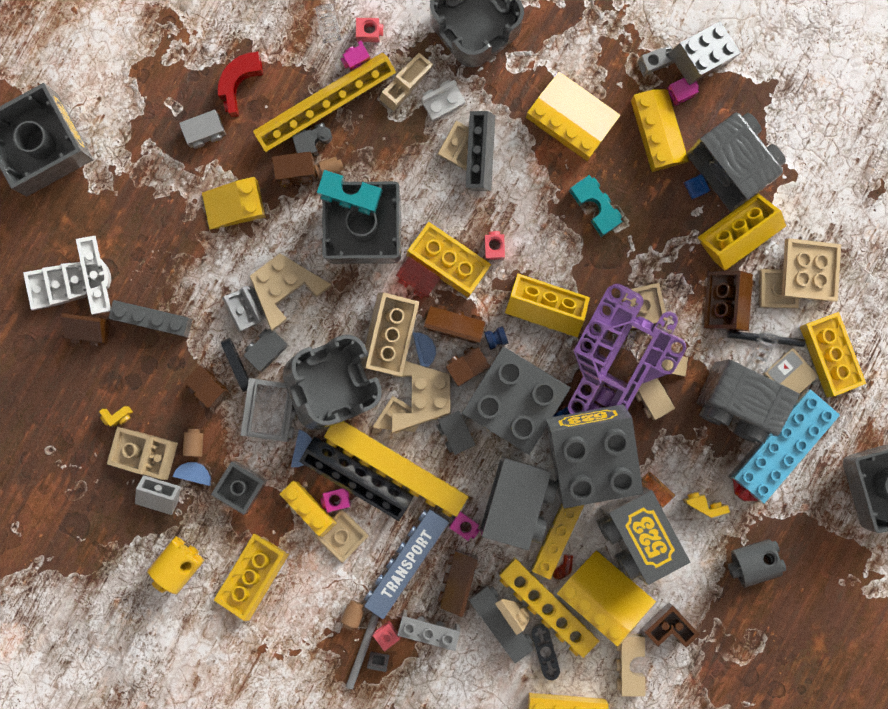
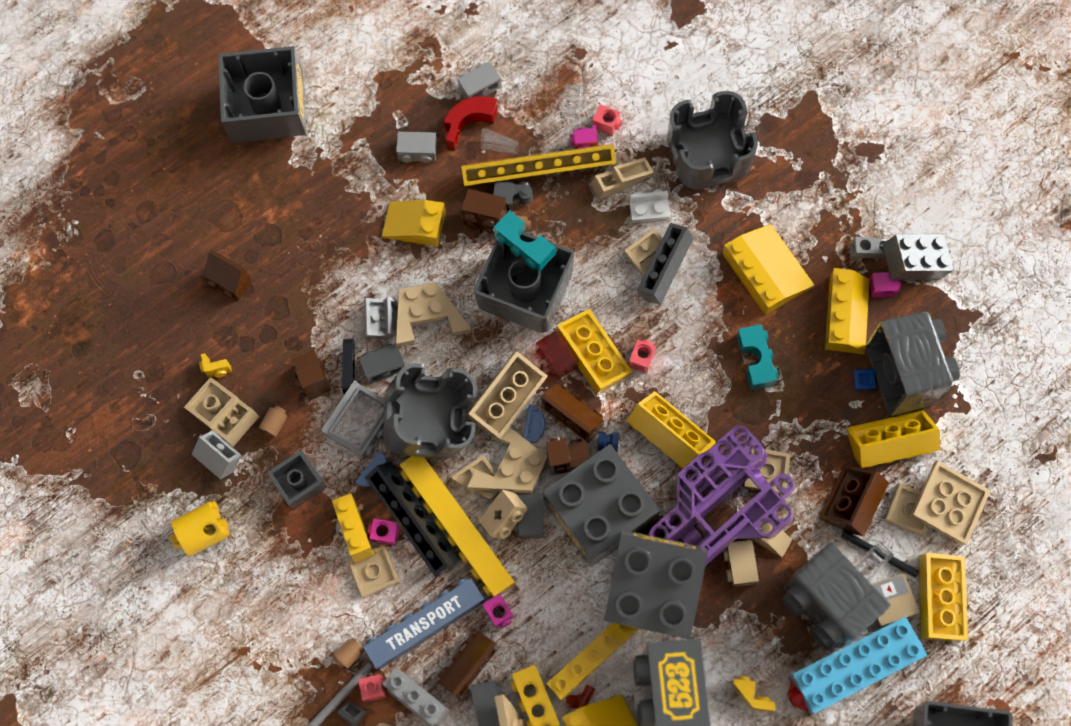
camera: 25 degrees right, 15 degrees down
white slope [23,236,111,315] -> none
dark grey brick [109,300,193,337] -> none
medium blue tile [172,462,211,486] -> none
yellow slope [214,534,289,621] -> none
dark grey brick [480,456,558,550] -> none
clear orange leg [641,471,676,508] -> none
none -> light grey brick [457,61,502,99]
none -> tan brick [479,490,528,539]
none -> clear slope [480,128,519,154]

